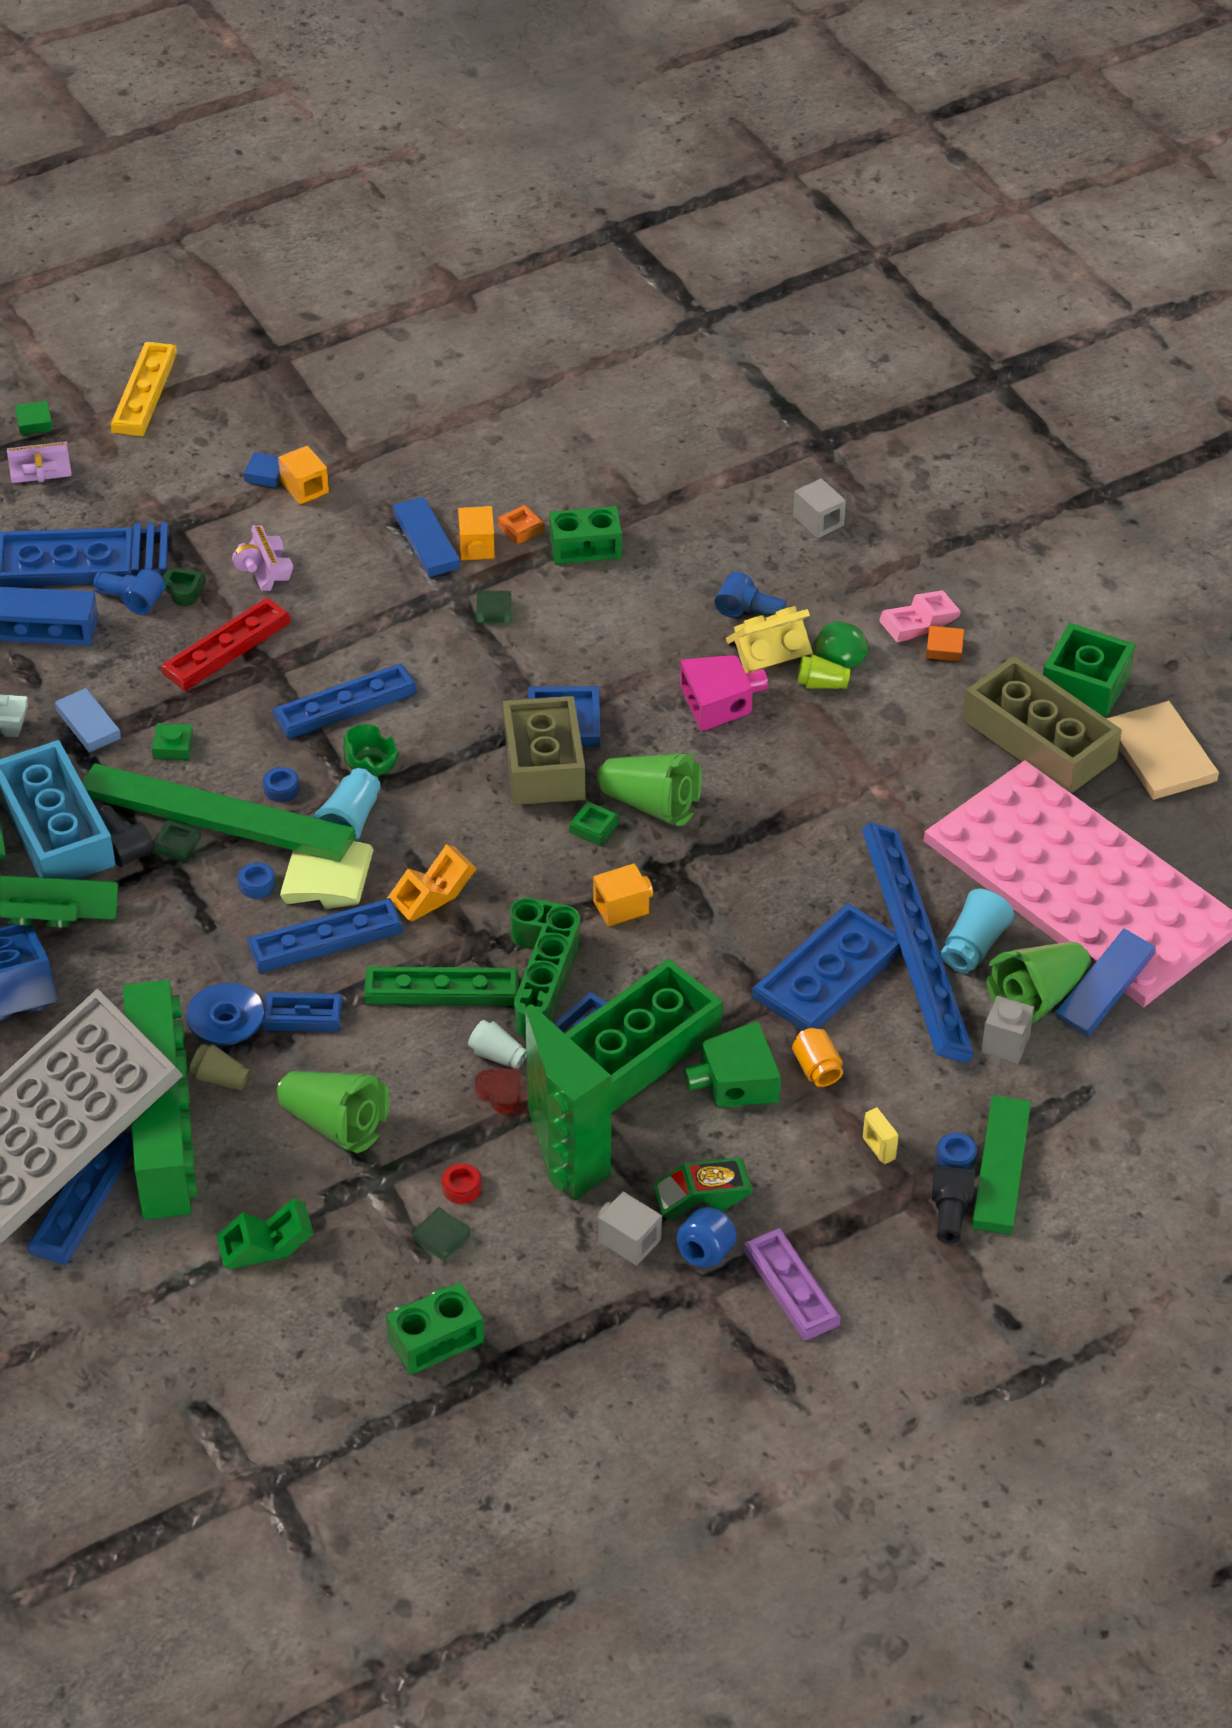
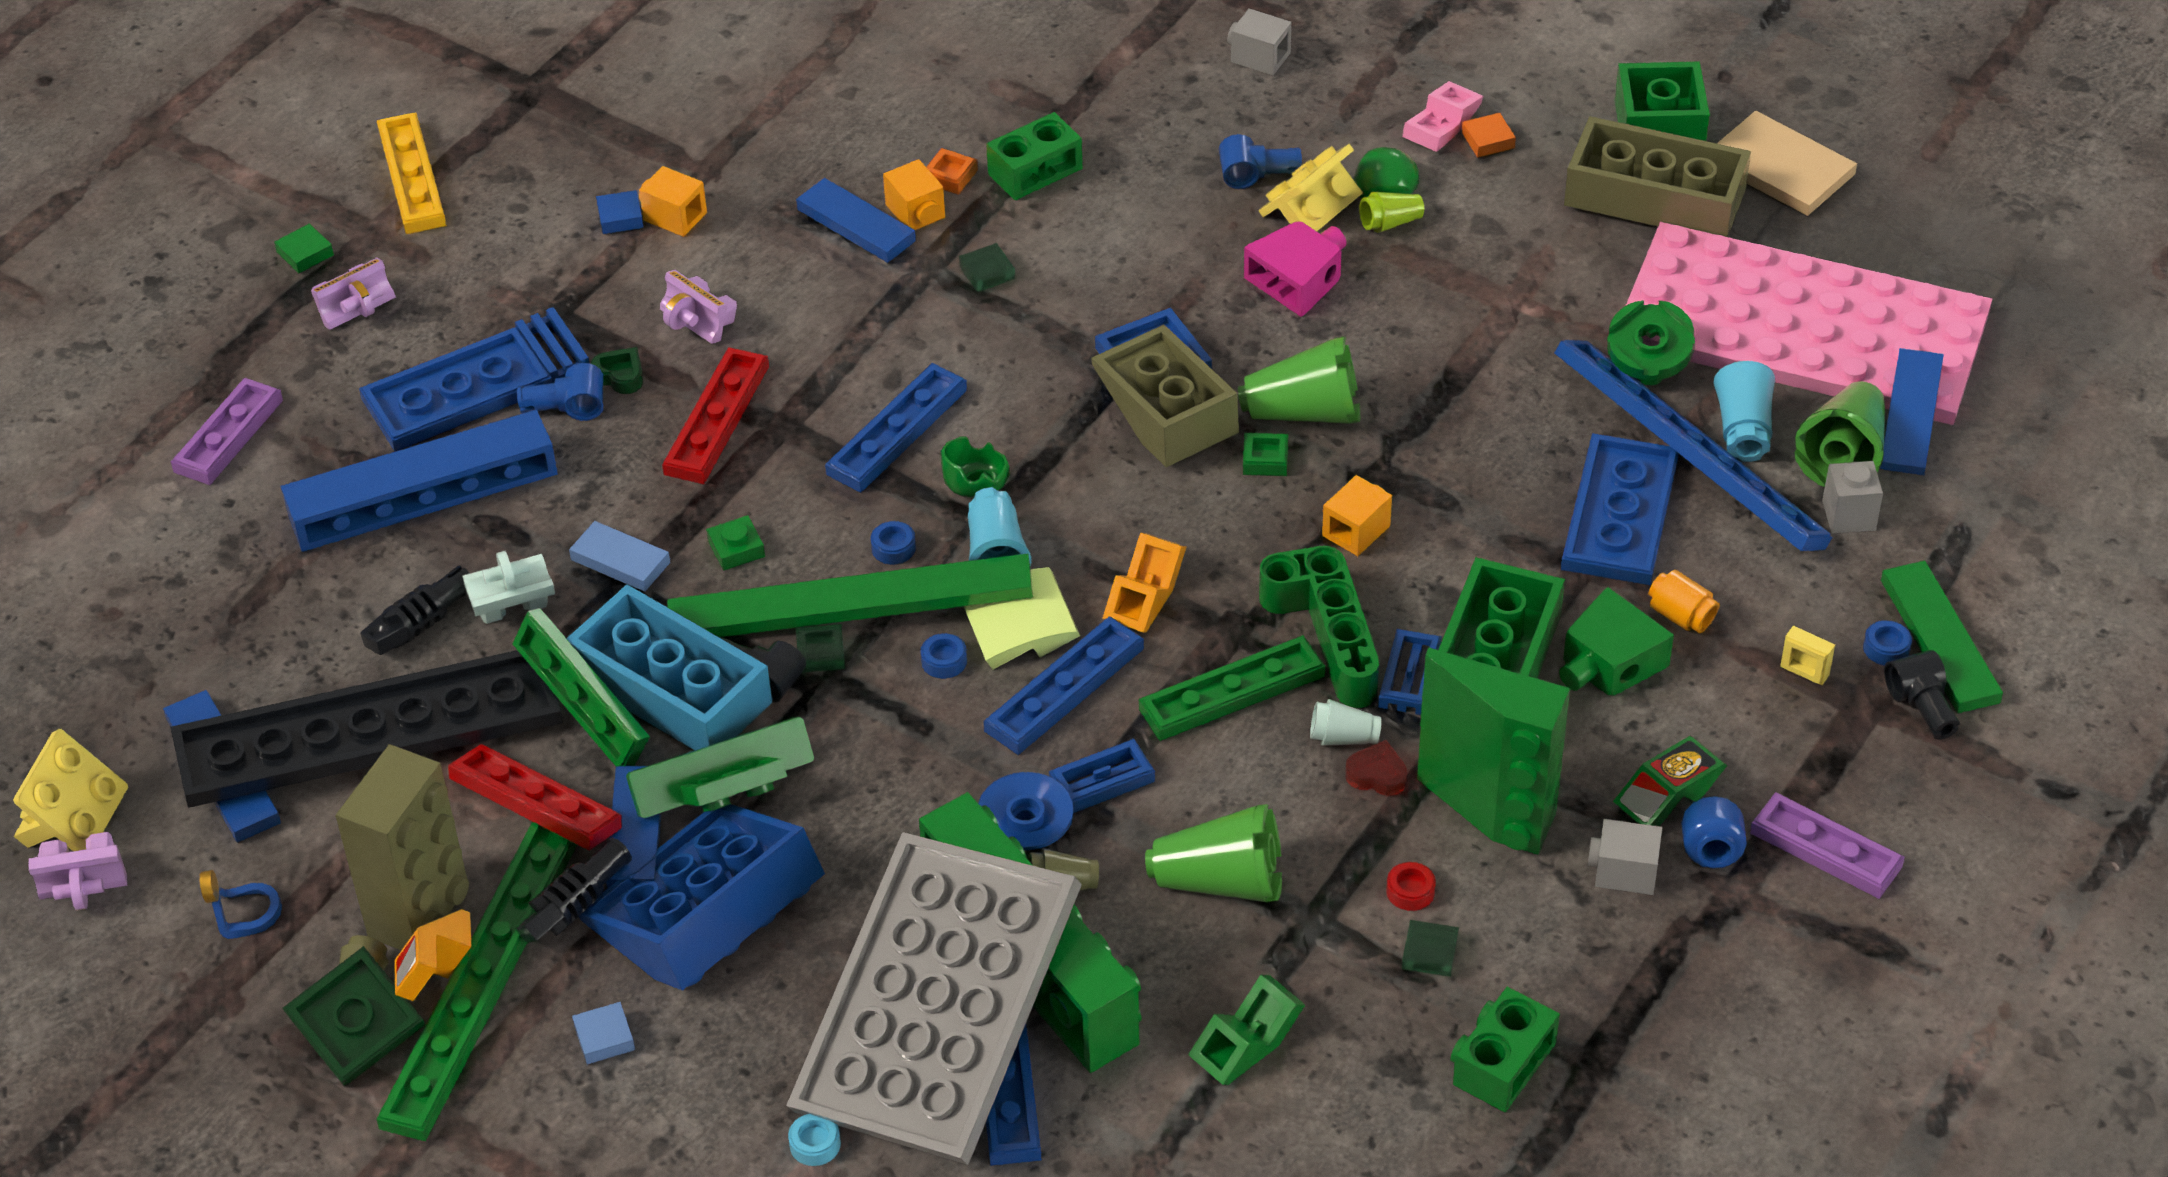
camera: 25 degrees left, 0 degrees up
none -> green plate [1607,300,1695,386]

